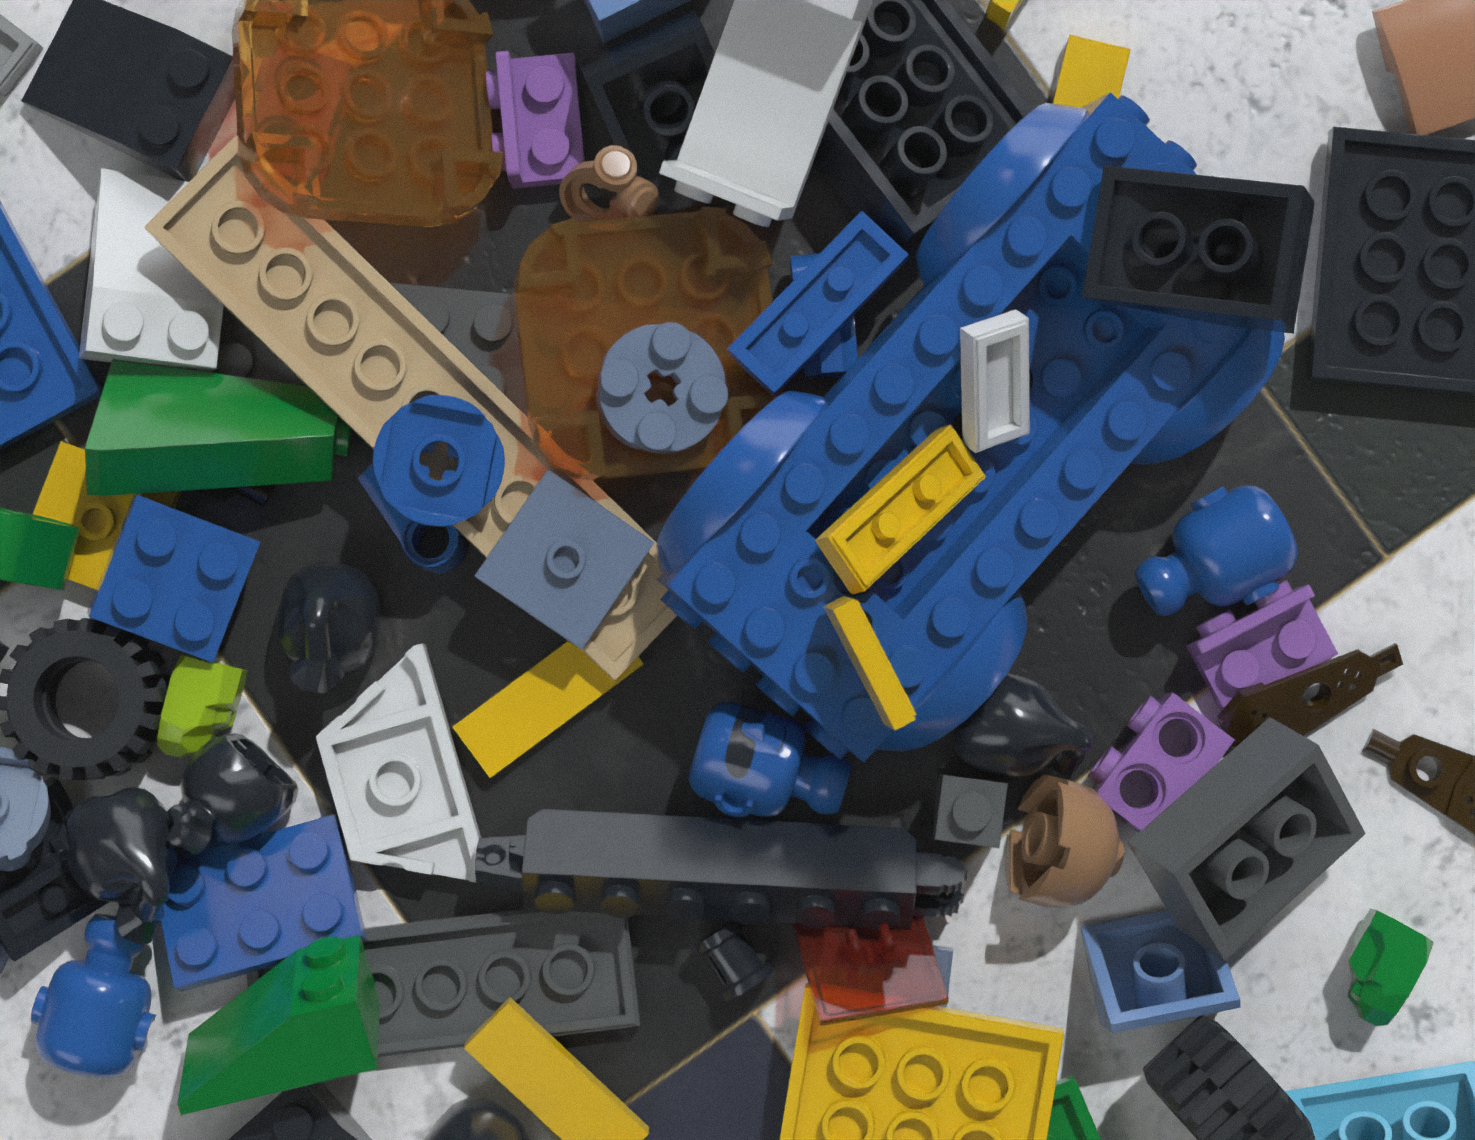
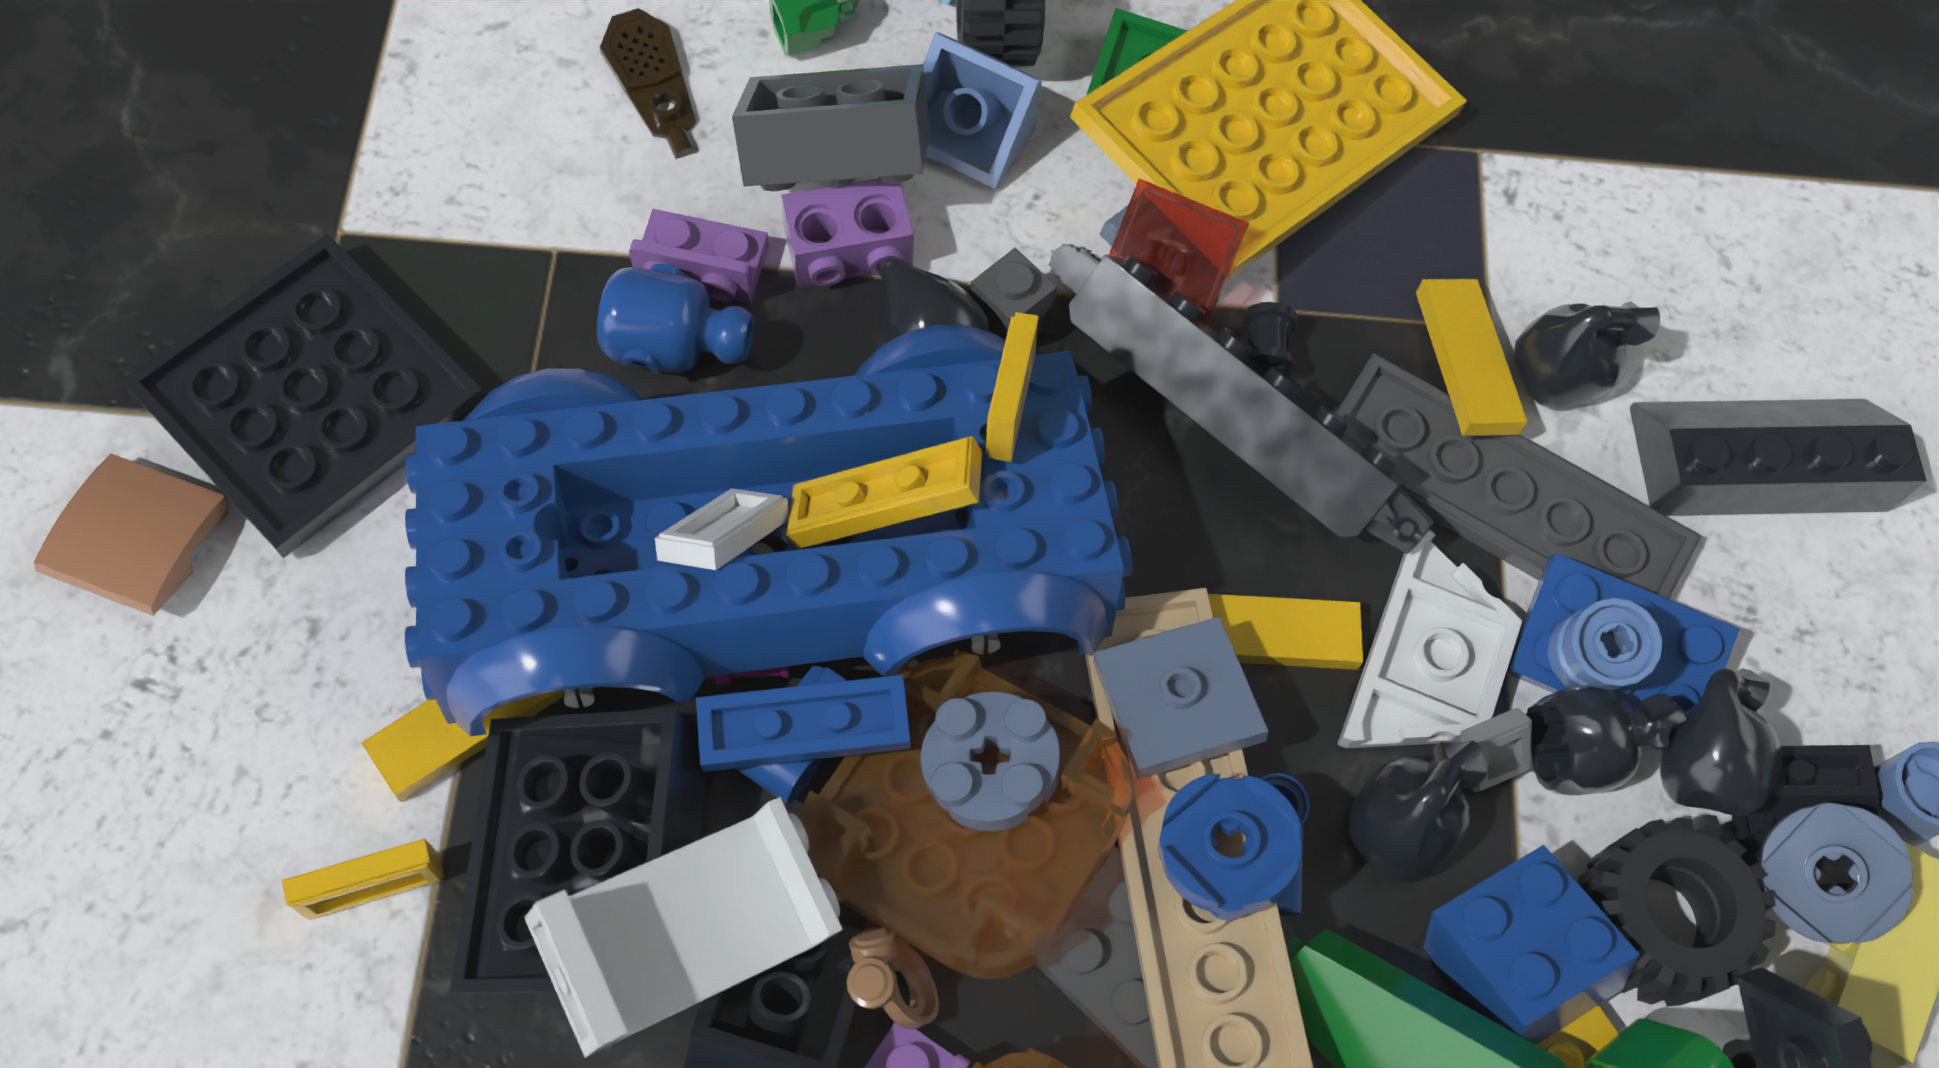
camera: 150 degrees left, 20 degrees down
blue piece [31,913,156,1078] -> none
lime rock [157,654,248,759] -> none
green slope [177,935,380,1115] -> none
blue piece [689,702,852,817] -> none
medium nougat cylinder [1005,775,1124,908] -> none
black slope [1082,165,1315,334] -> none
dark brown piece [1217,643,1403,748] -> none
none -> light grey tile [1461,707,1532,793]
none -> medium blue wheel [1547,598,1662,690]

